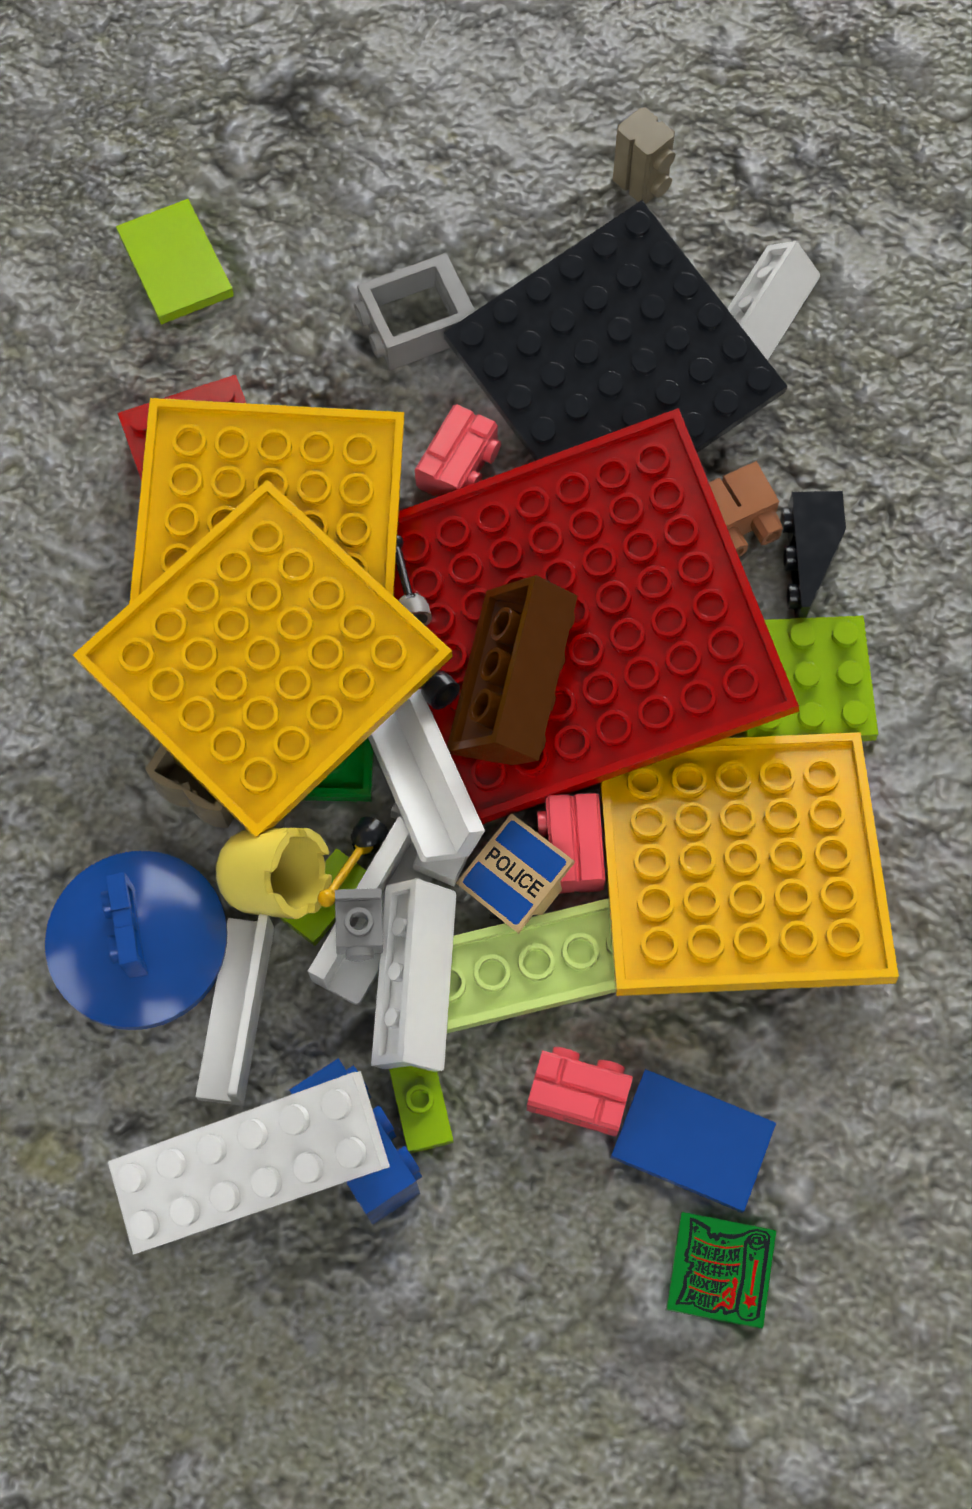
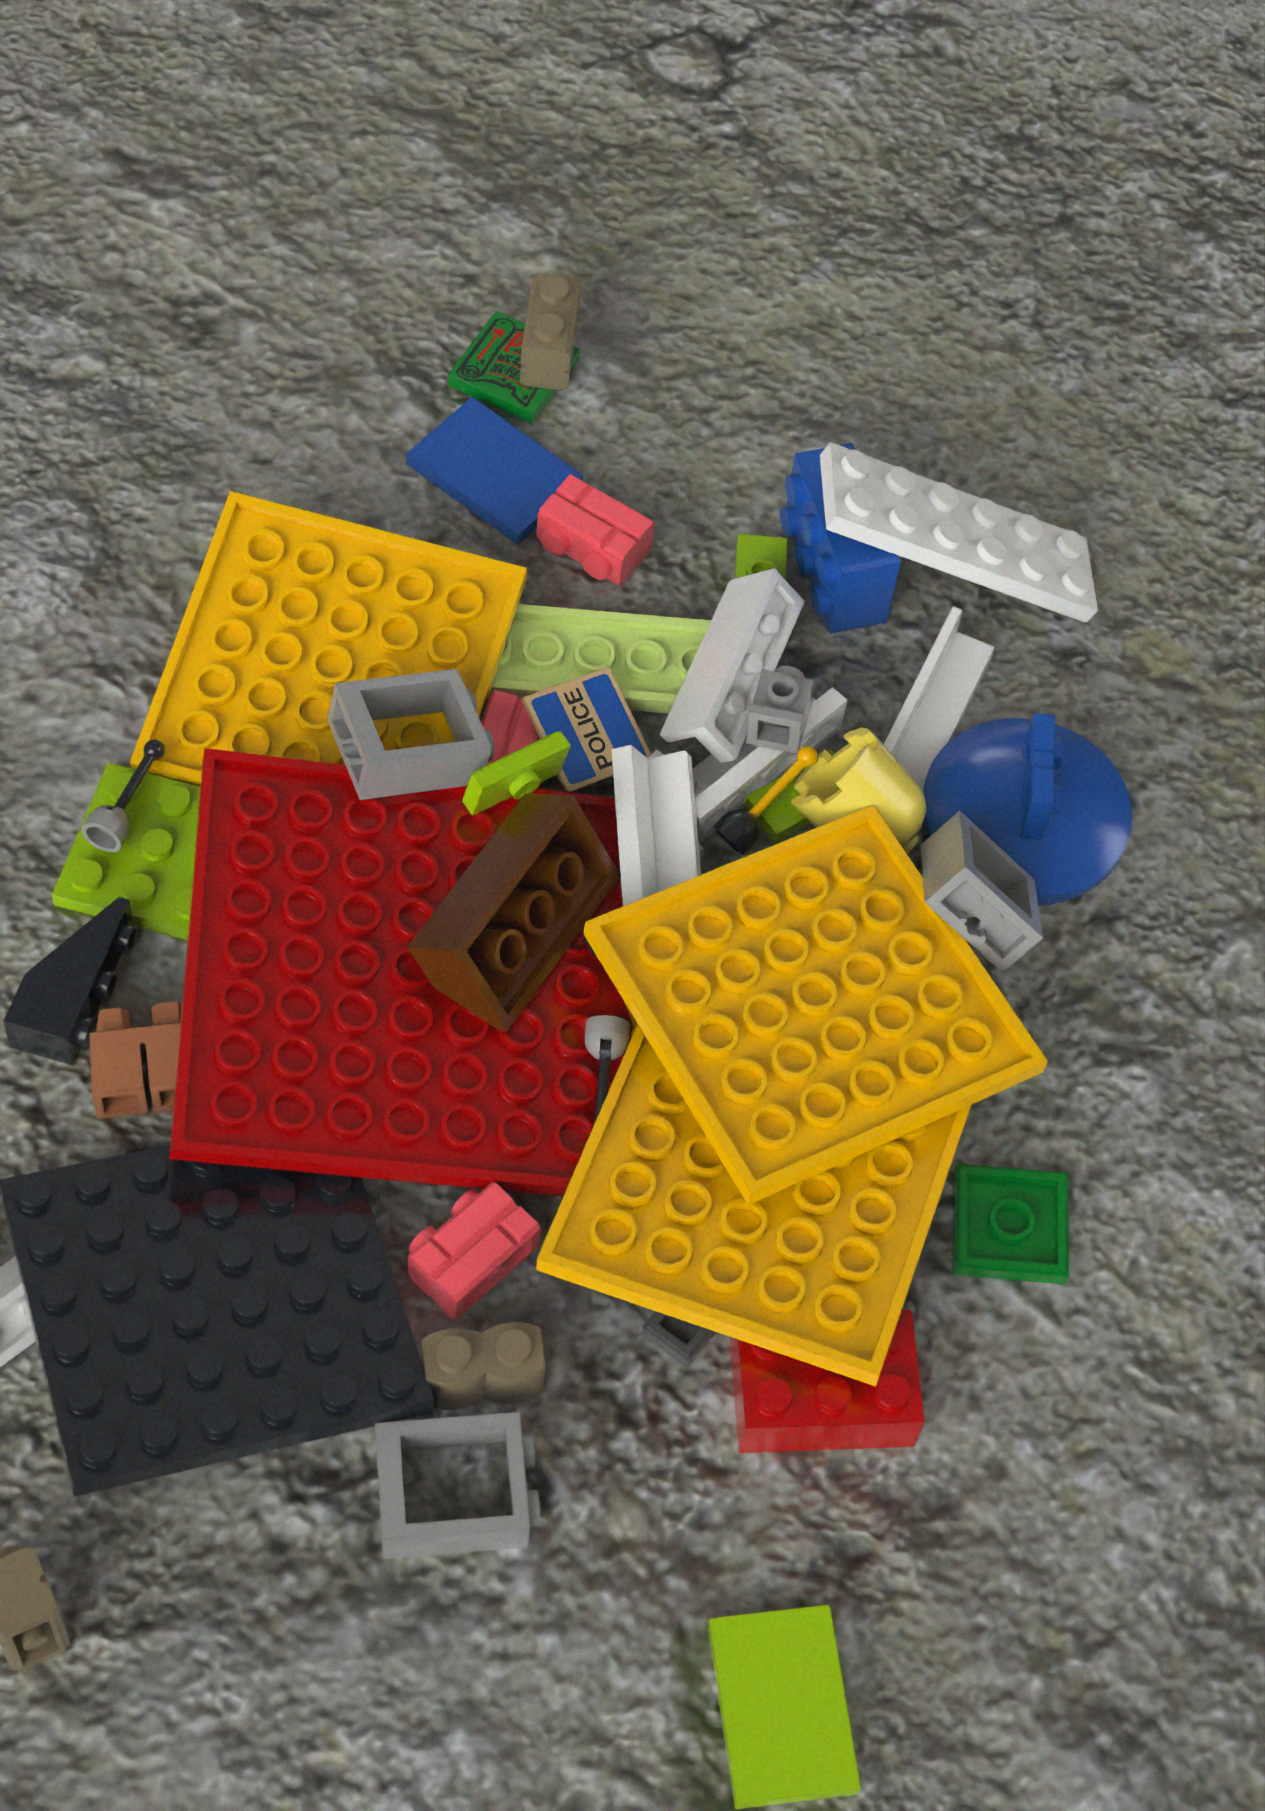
camera: 170 degrees left, 10 degrees down
none -> light grey hinge [81,739,165,852]
none -> light grey window [327,669,494,800]
none -> dark tan brick [421,1322,545,1410]
none -> lime plate [462,731,571,816]
none -> dark tan brick [520,273,581,391]
none -> light grey window [920,810,1043,973]
none -> green tile [952,1163,1069,1285]

